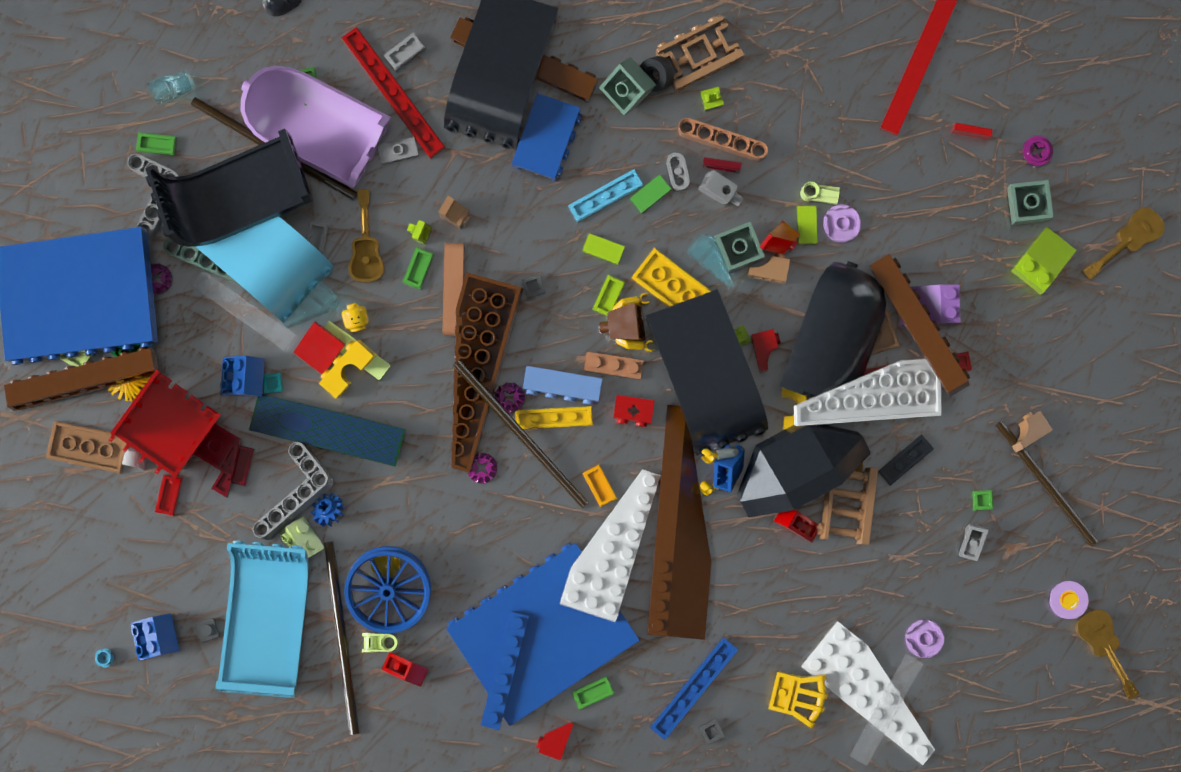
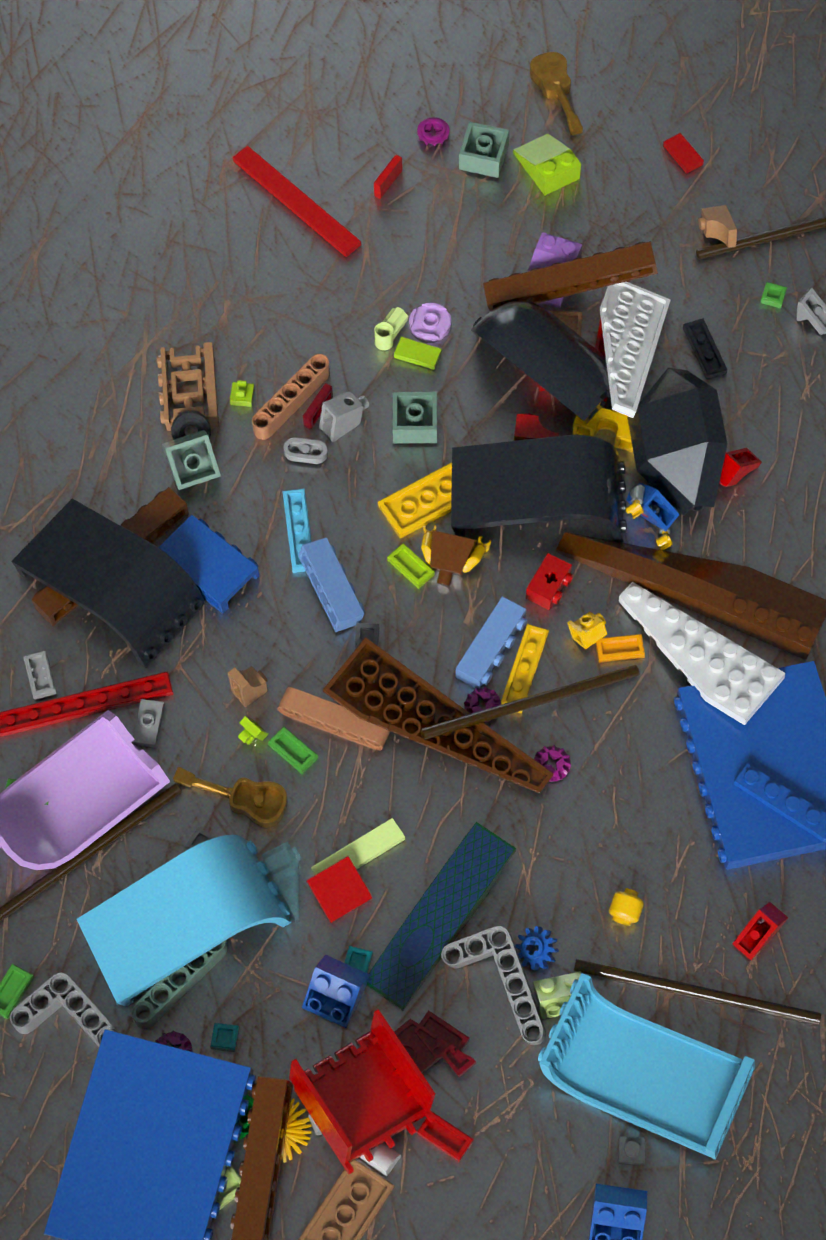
camera: 70 degrees left, 20 degrees down
black panel [145,128,313,247] -> none
clear tile [191,270,296,351] -> none
yellow arch [319,340,377,399] -> none
yellow head [342,303,369,332] -> none
blue wheel [344,546,431,634] -> none
yellowish green piece [362,633,400,653] -> none
lime tile [582,233,625,265] -> none
nougat plate [584,352,644,380] -> none
bright green tile [630,174,671,213] -> none
clear light blue slope [686,233,733,289] -> none
medium nougat arch [747,254,790,284] -> none
red slope [760,220,800,255] -> none
medium nougat fence [818,467,878,545] -> none
none -> teal tile [210,1023,240,1052]
none -> medium blue brick [298,537,365,632]
none -> yellow brick [567,611,607,649]
none -> red tile [663,133,704,174]

